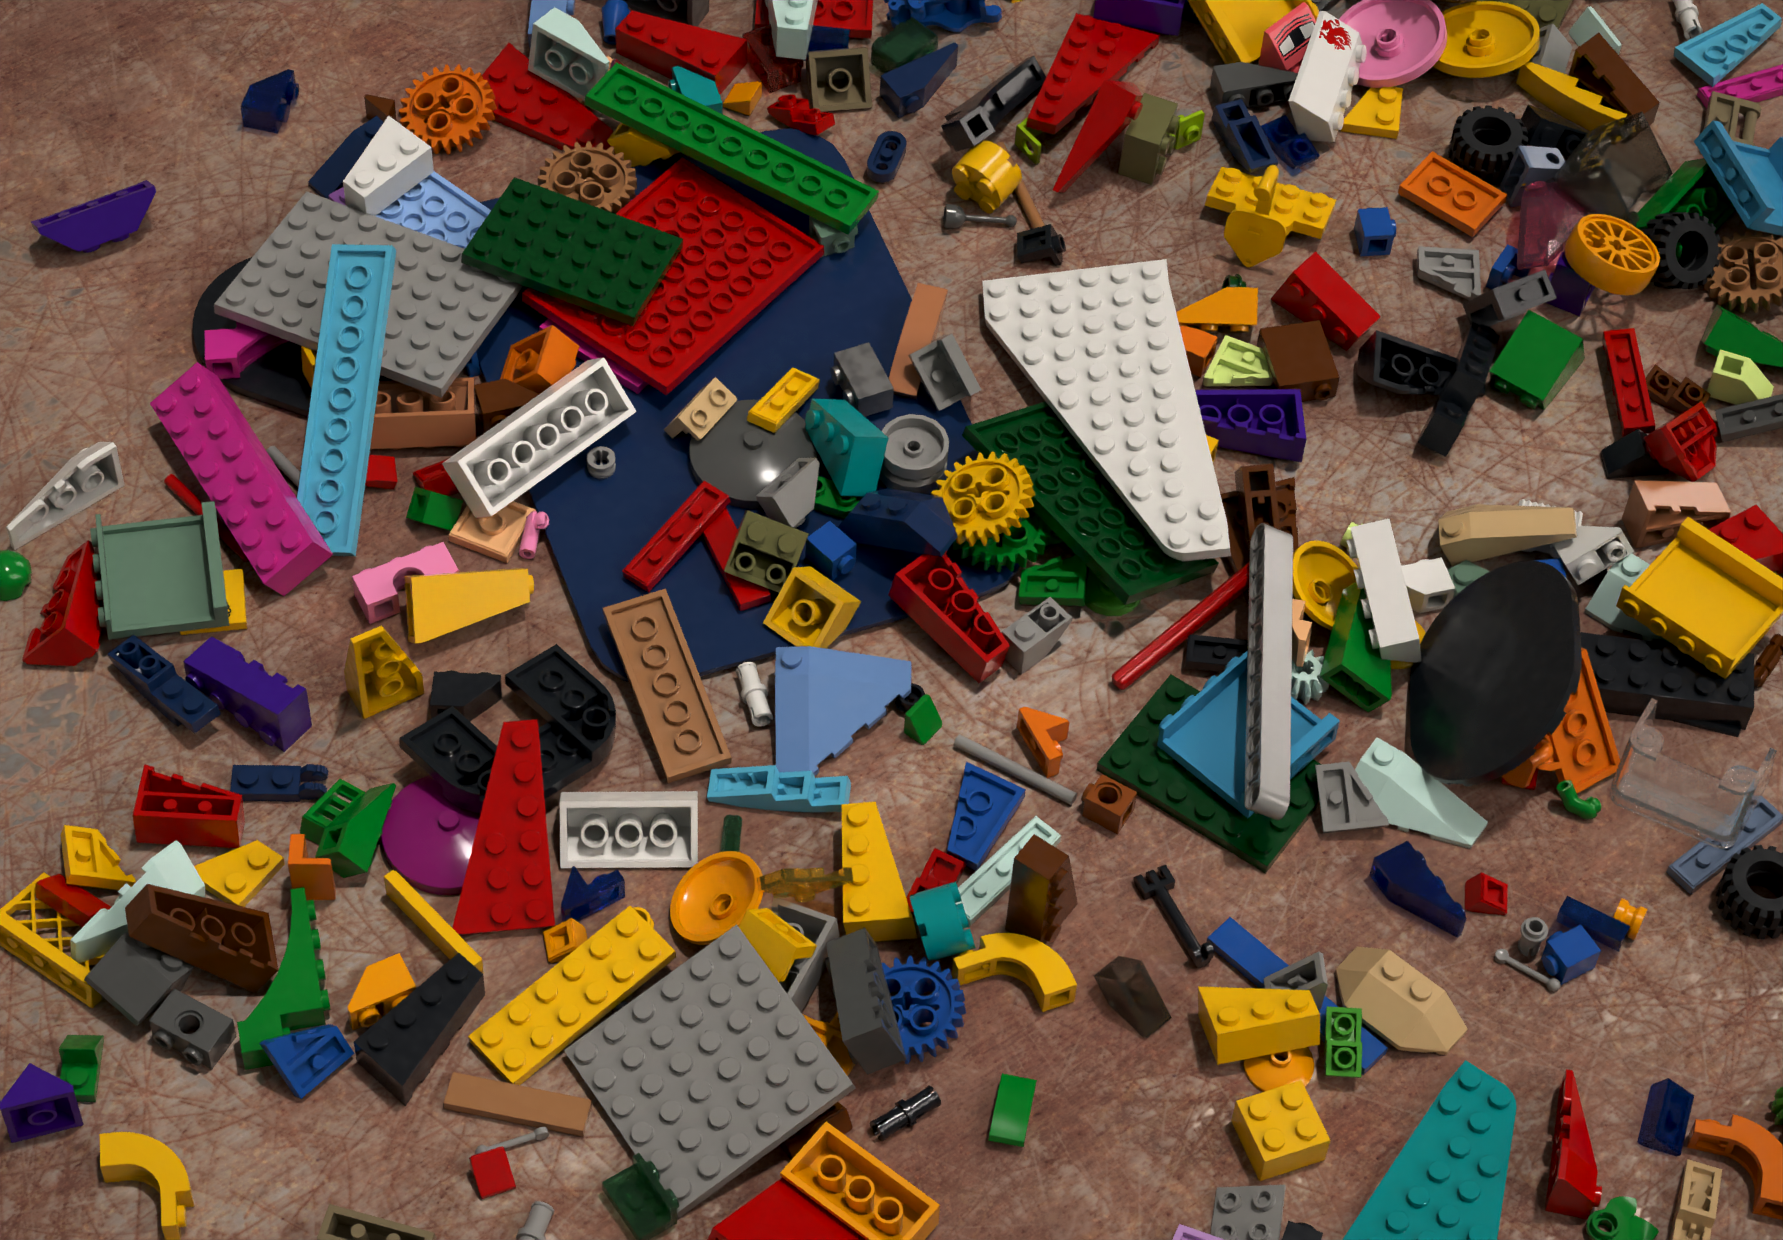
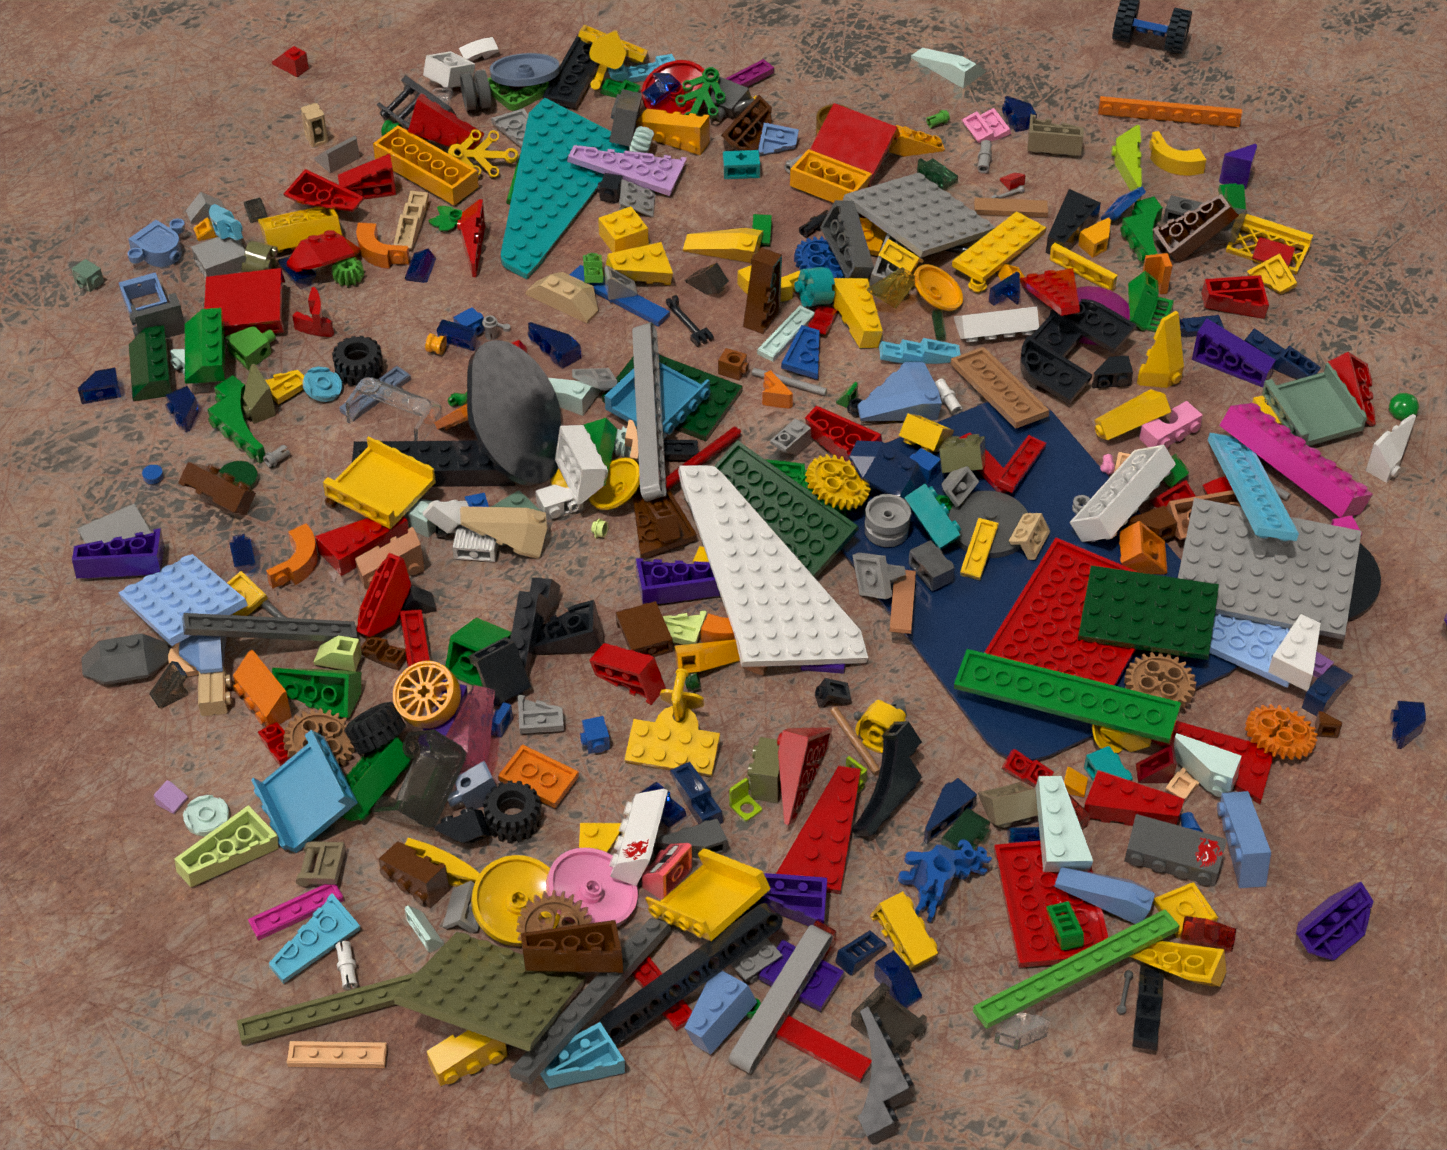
camera: 175 degrees right, 5 degrees down
light aqua wedge [70,840,205,963] -> none
yellow wing [194,840,285,907] -> none
dark blue plate [867,131,907,183] -> none
none -> yellow wedge [683,228,763,263]
none -> lime wedge [1111,125,1142,201]

